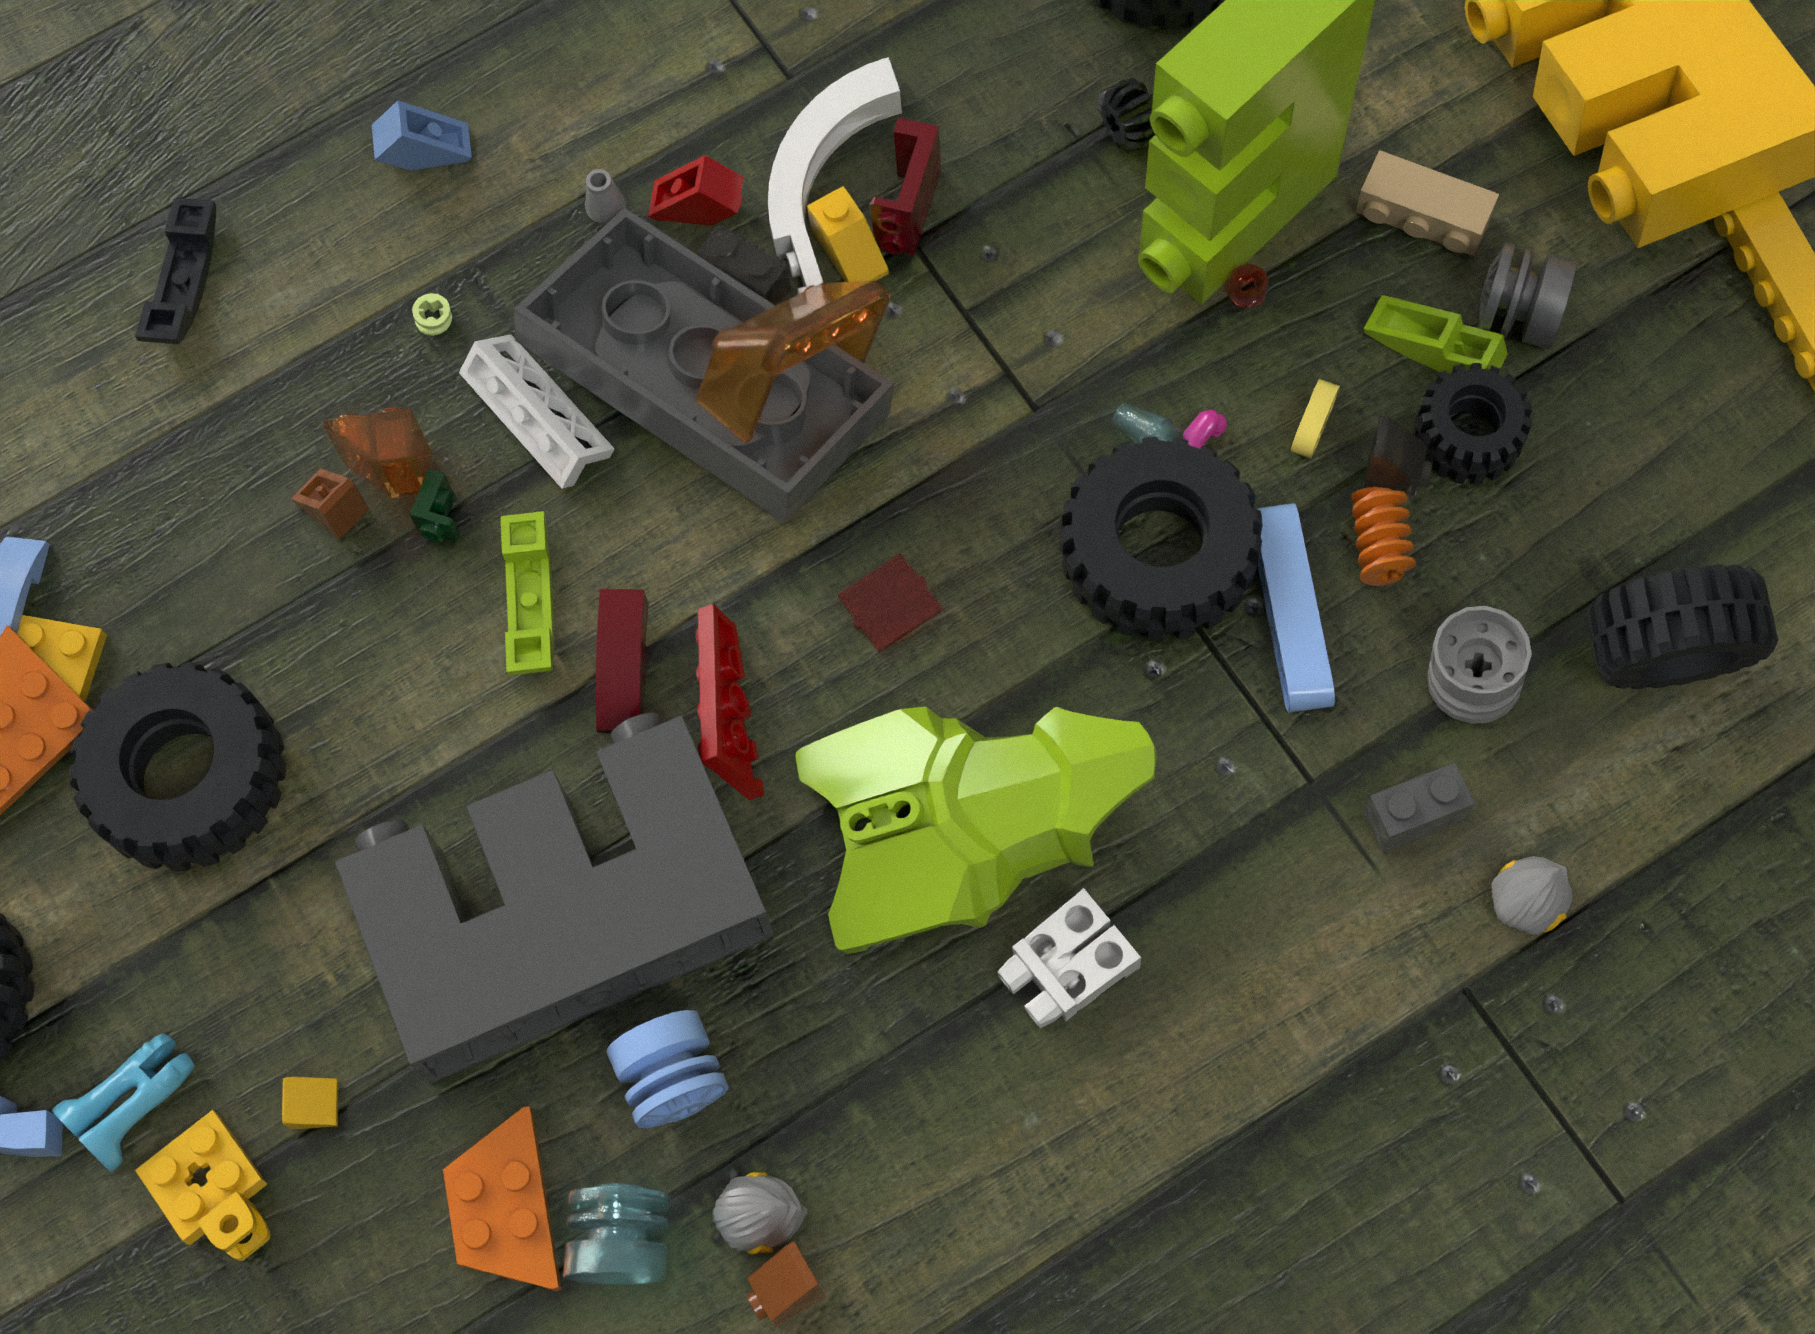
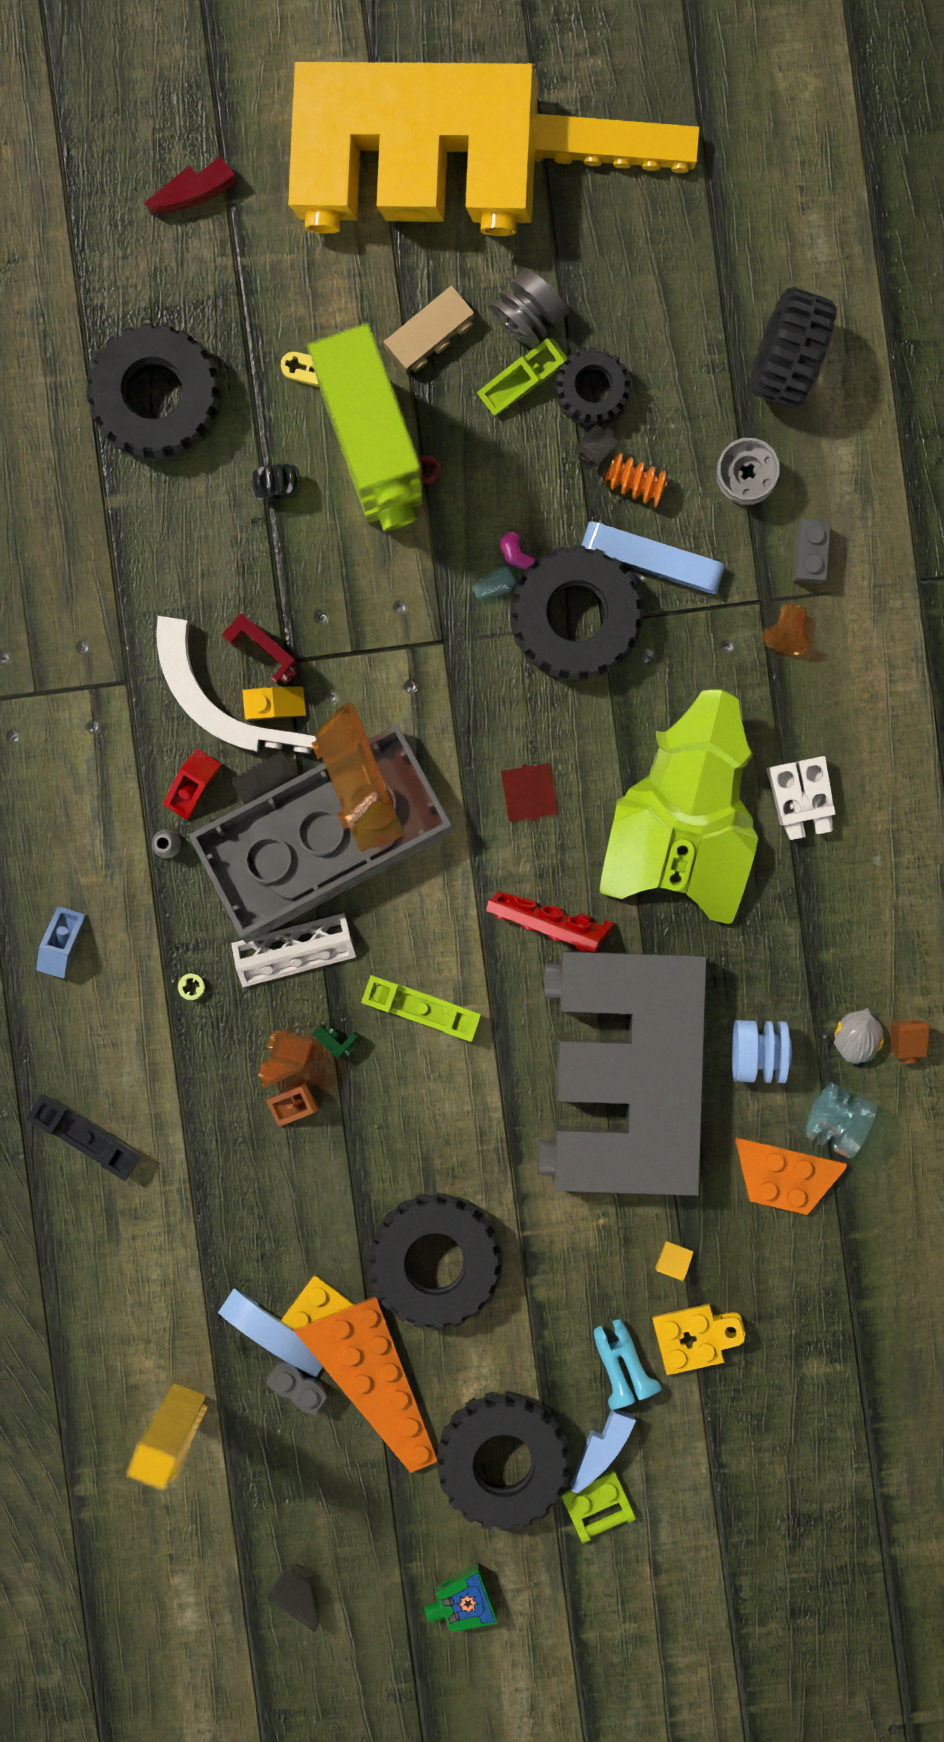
camera: 70 degrees left, 20 degrees up
dark red slope [596,589,649,733] -> none
light yellow beam [1290,379,1340,459] -> none
light grey hair [1491,856,1573,935] -> none
none -> clear orange gear [762,604,810,656]

